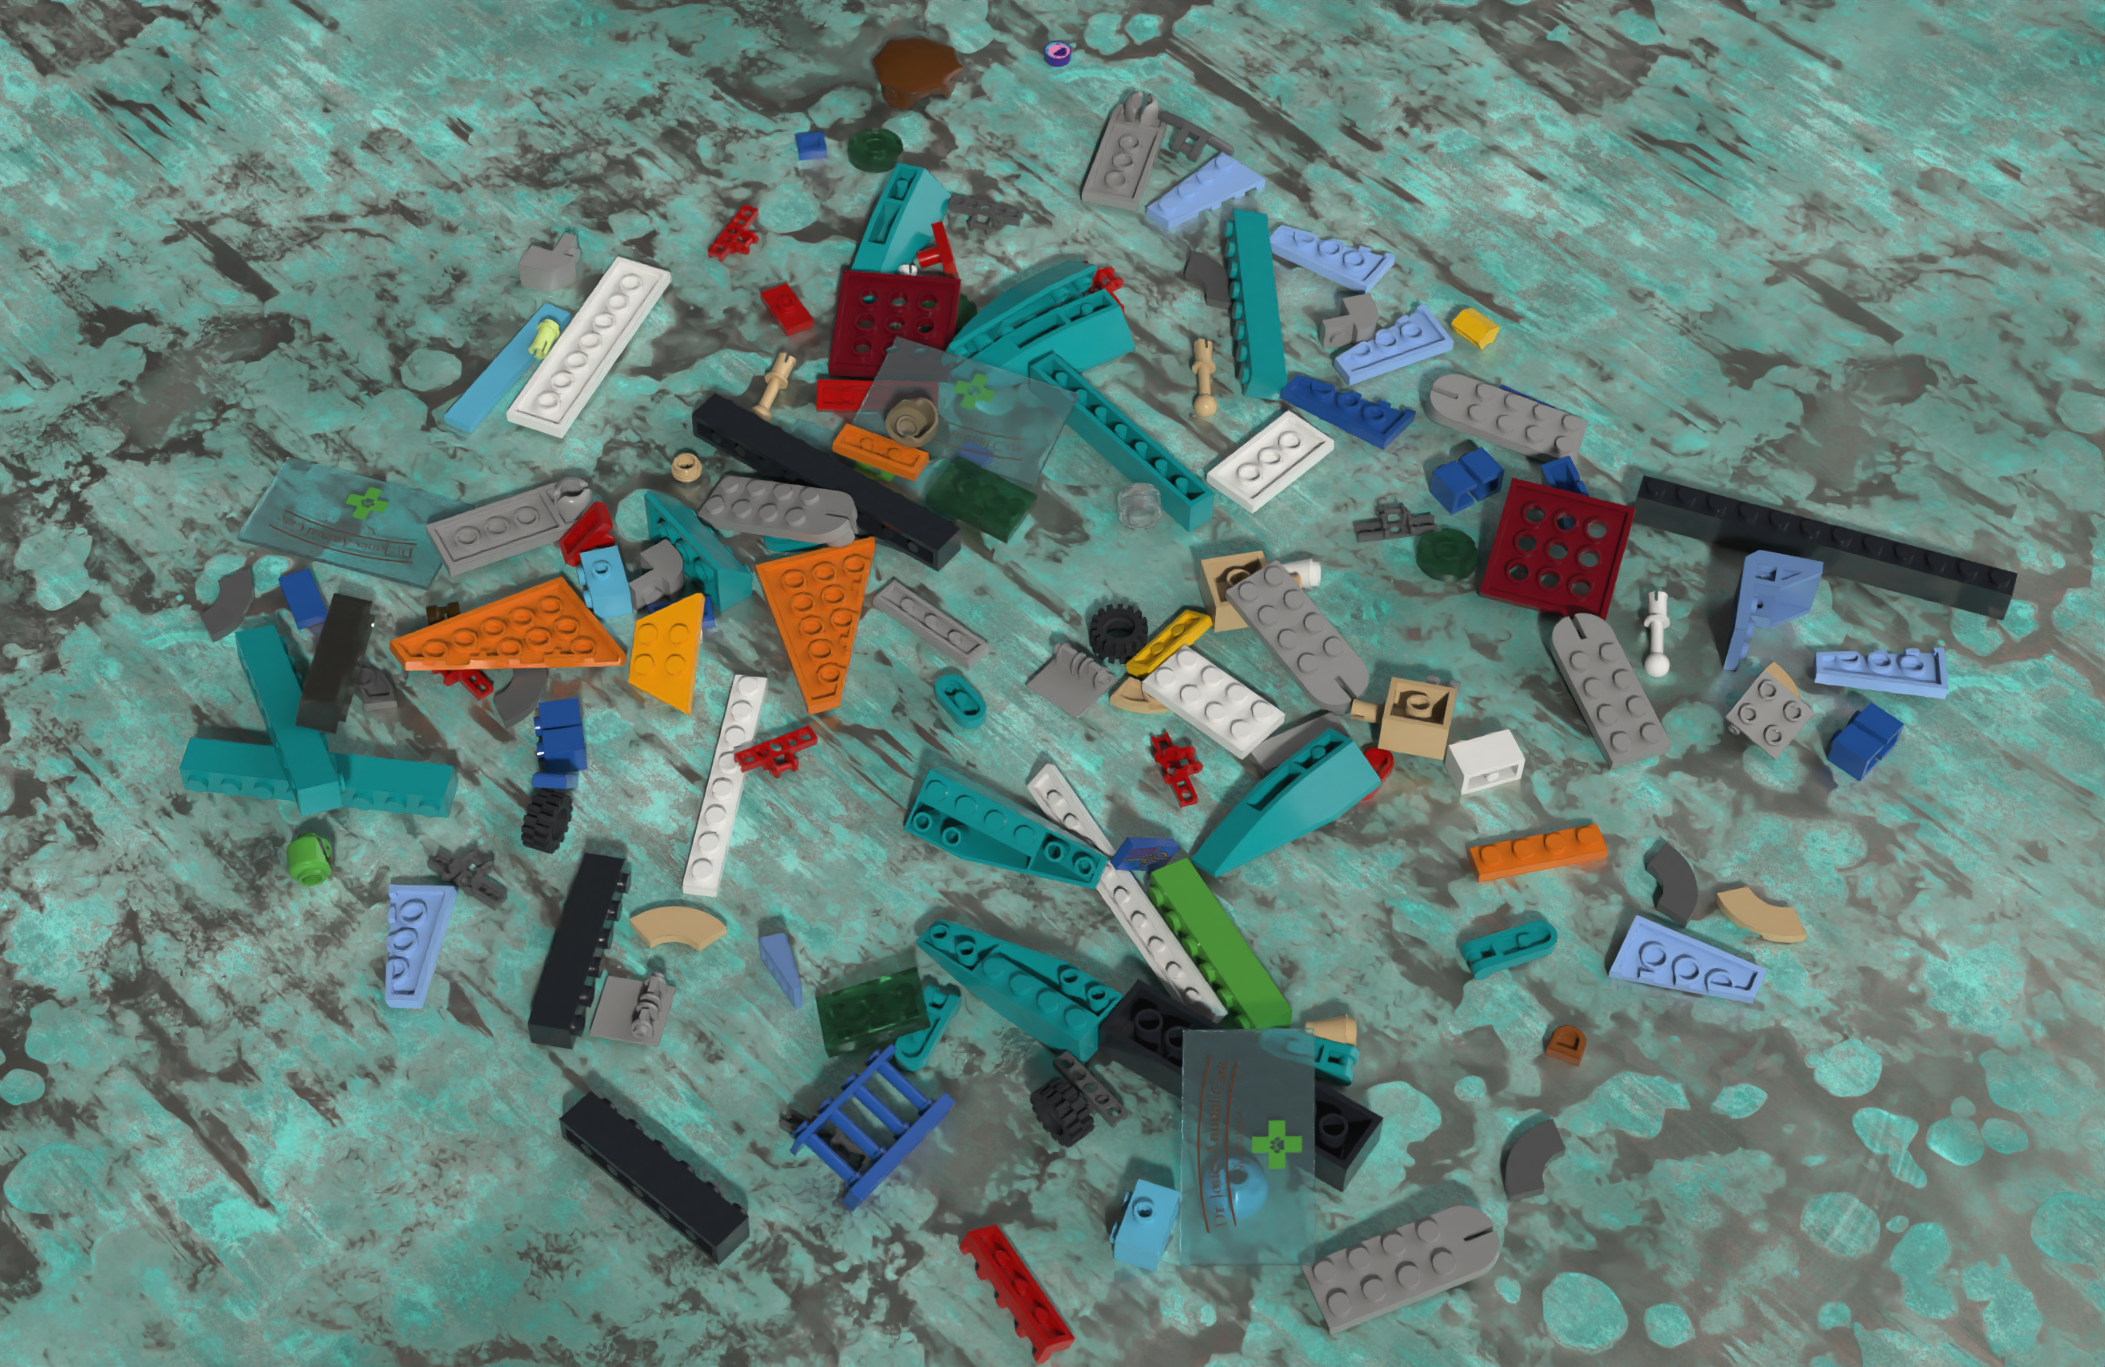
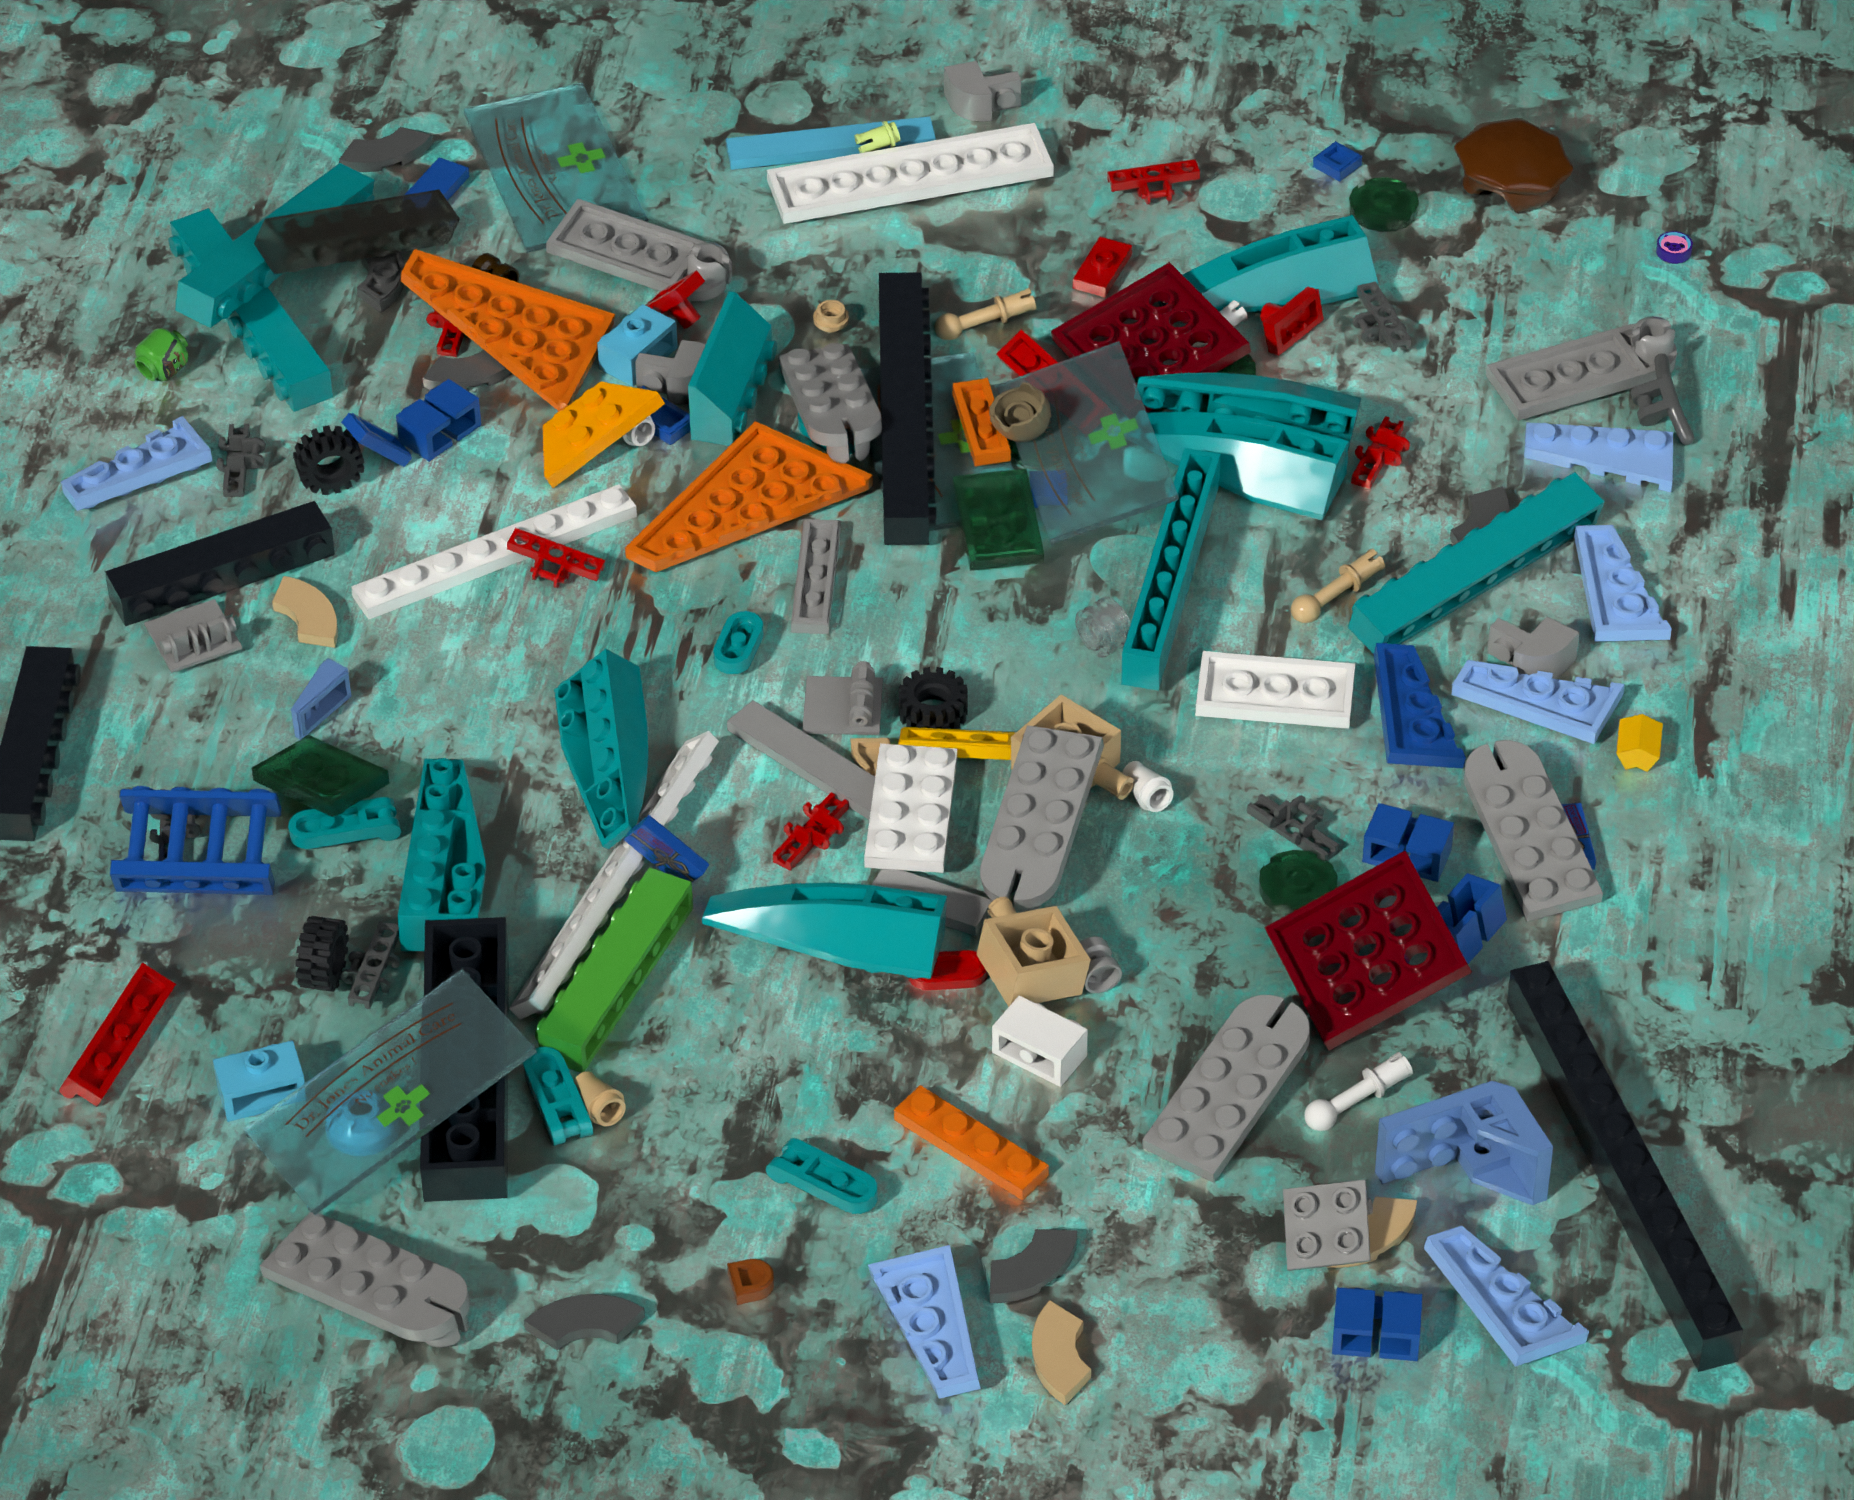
camera: 55 degrees right, 5 degrees down
none -> light grey tile [727,700,875,820]

